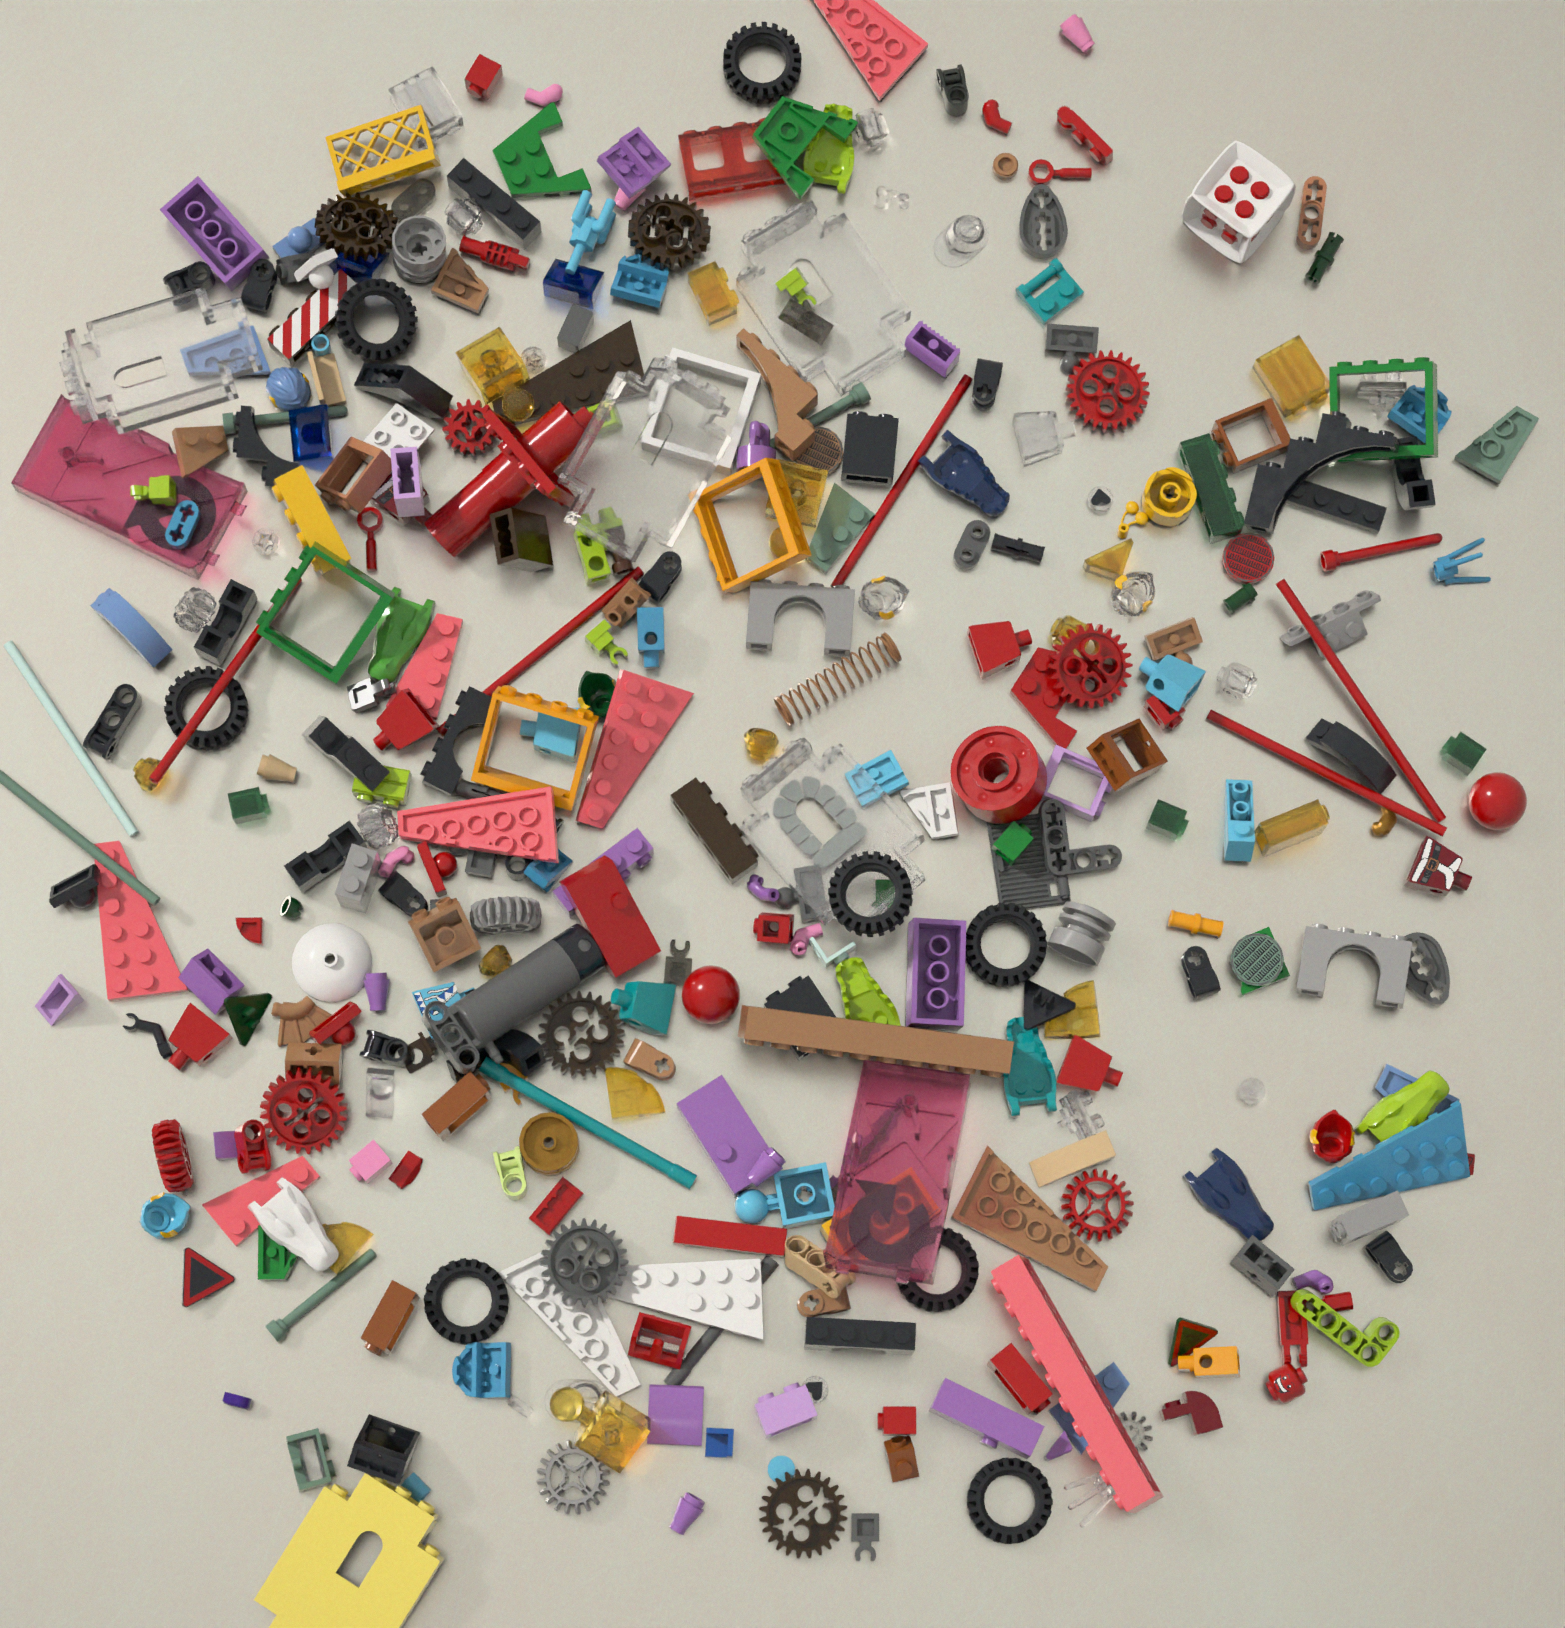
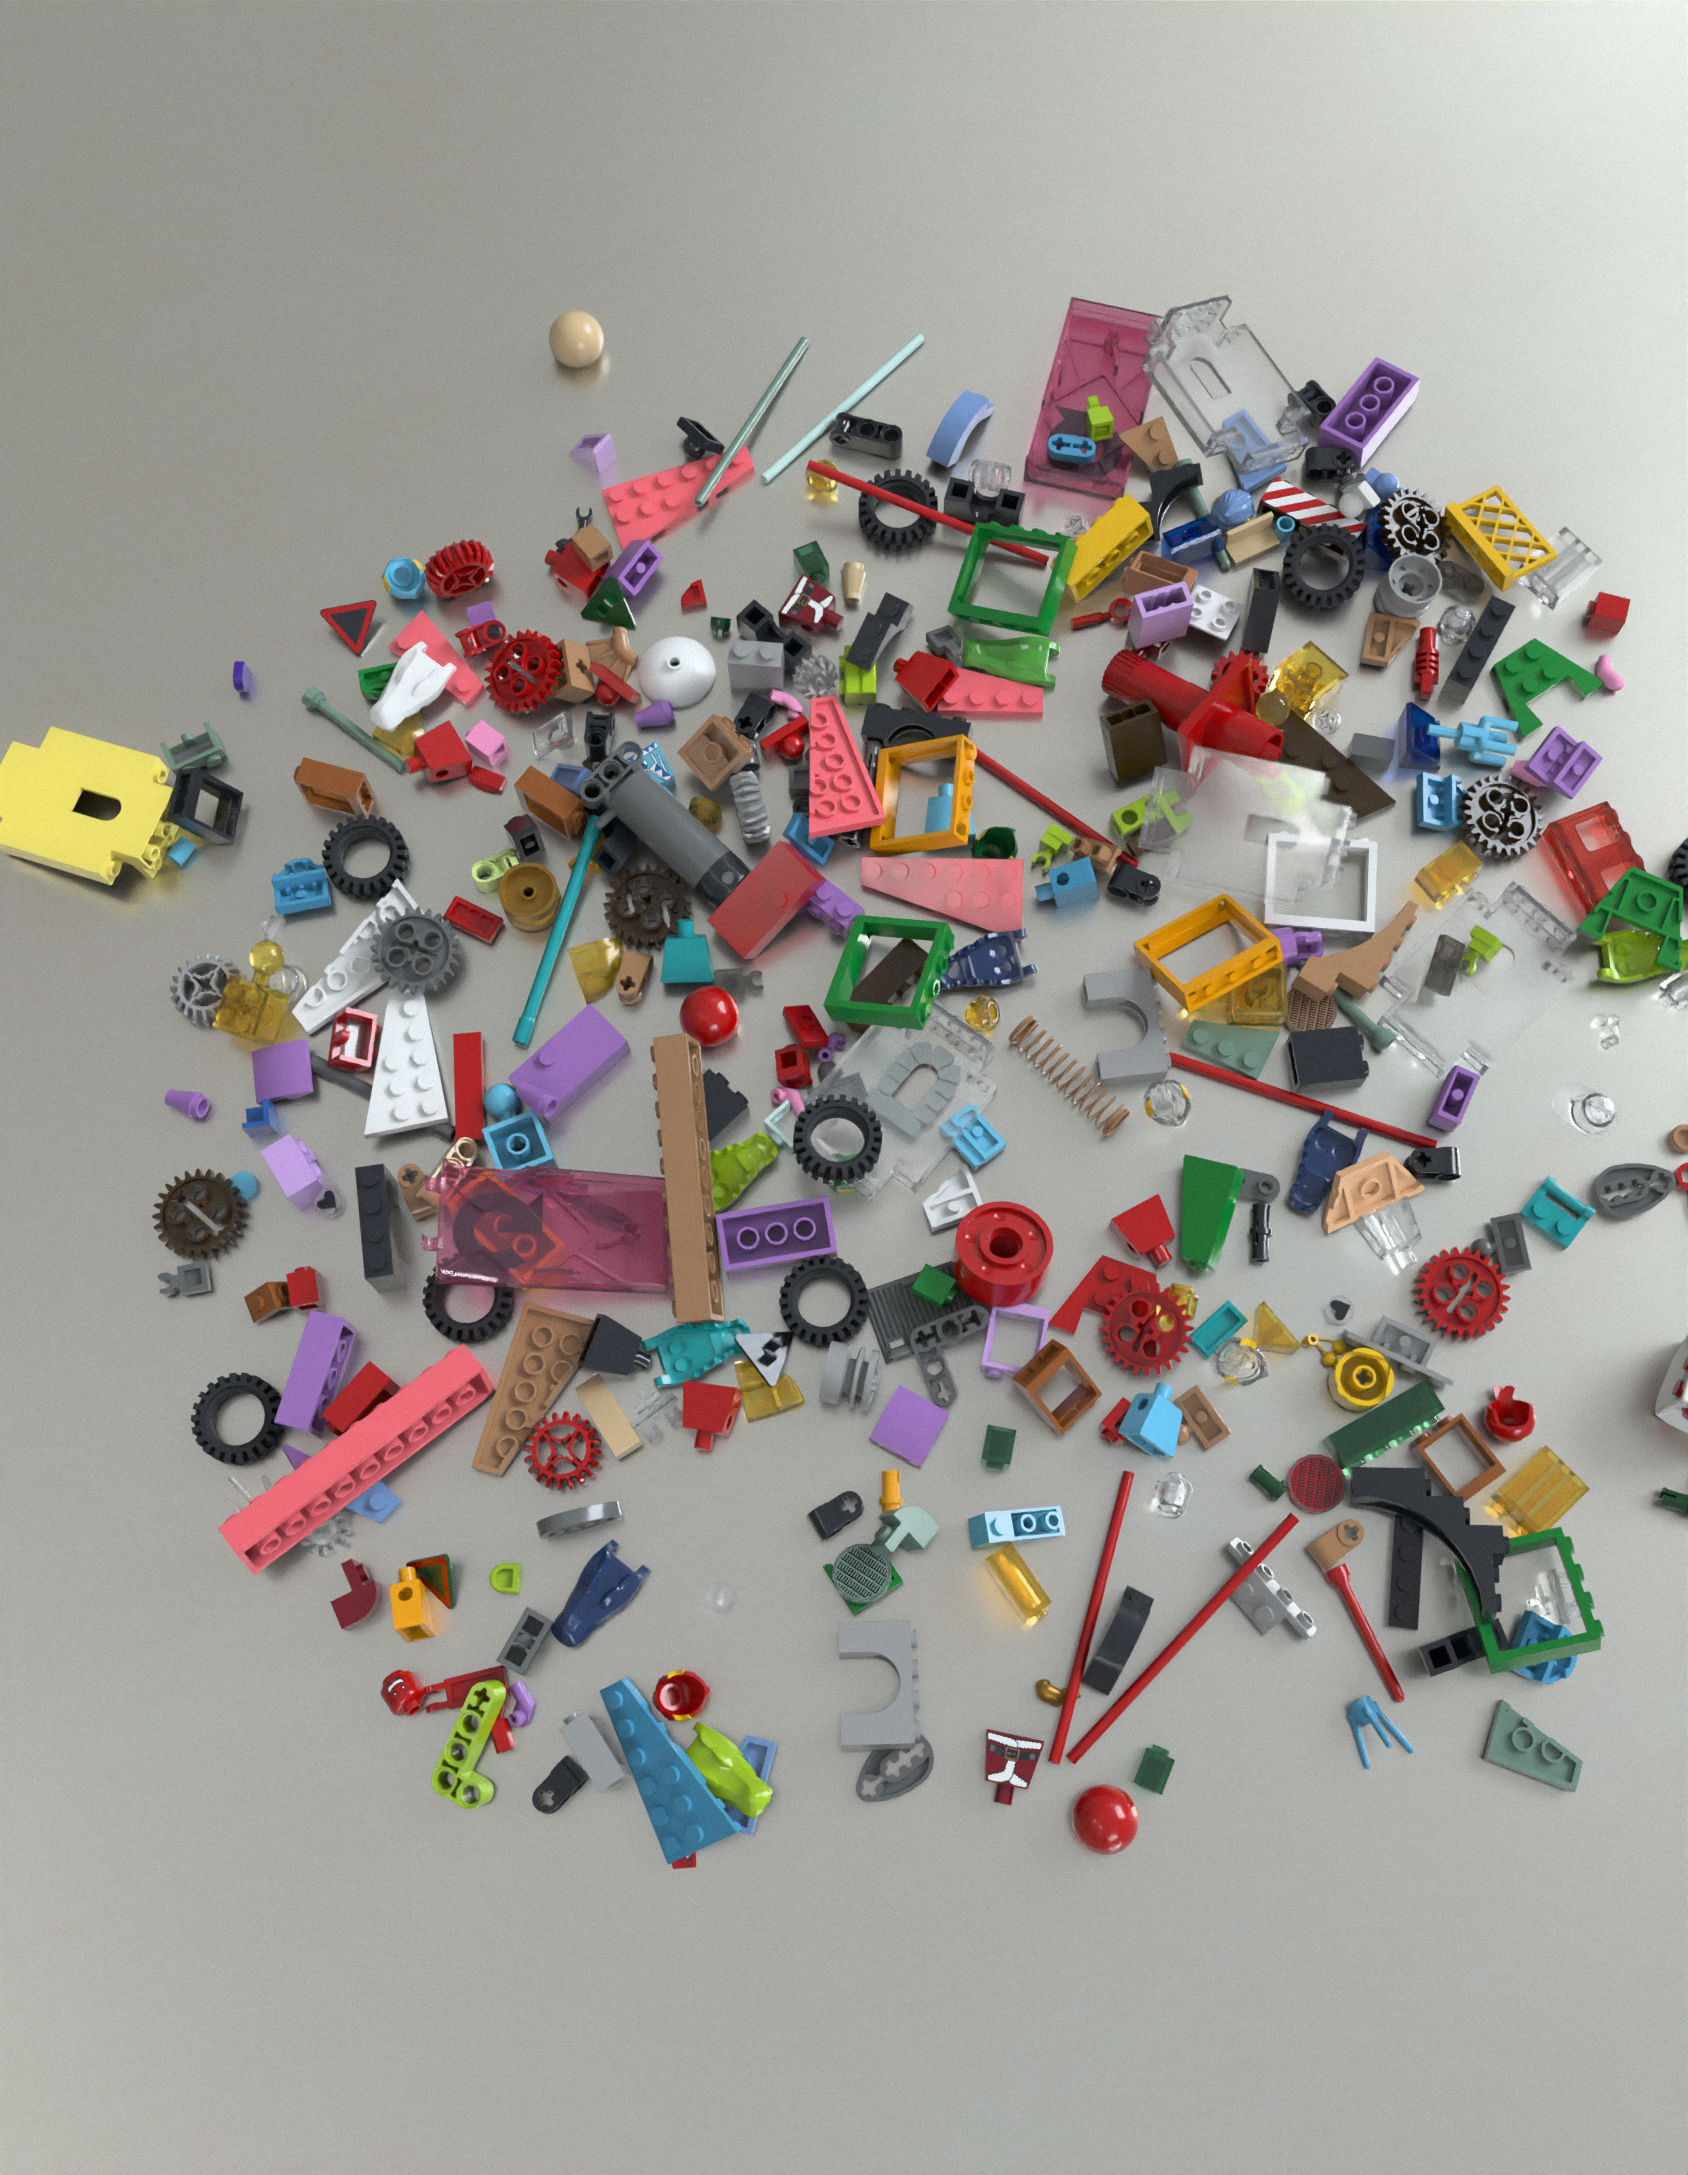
camera: 85 degrees right, 5 degrees down
none -> red torso [404,720,473,783]
none -> lime tile [489,1563,522,1595]
none -> black slope [503,813,546,862]
none -> dark grey piece [536,1501,623,1539]
none -> medium blue tile [550,763,592,798]
none -> medium nougat brick [571,523,614,572]
none -> black torso [577,1313,651,1376]
none -> dark red torso [778,574,844,637]
none -> red plate [782,1005,829,1049]
none -> green window [823,915,955,1030]
none -> medium lavender slope [869,1385,950,1468]
none -> brick [869,1506,940,1556]
none -> dark blue animal [940,928,1038,990]
none -> green slope [1181,1154,1245,1272]
none -> teal tile [1189,1300,1248,1360]
none -> medium nougat piece [1306,1519,1364,1572]
none -> light nougat wing [1322,1150,1425,1233]
none -> light grey bracket [1342,1315,1454,1388]
none -> red hat [1484,1385,1536,1442]

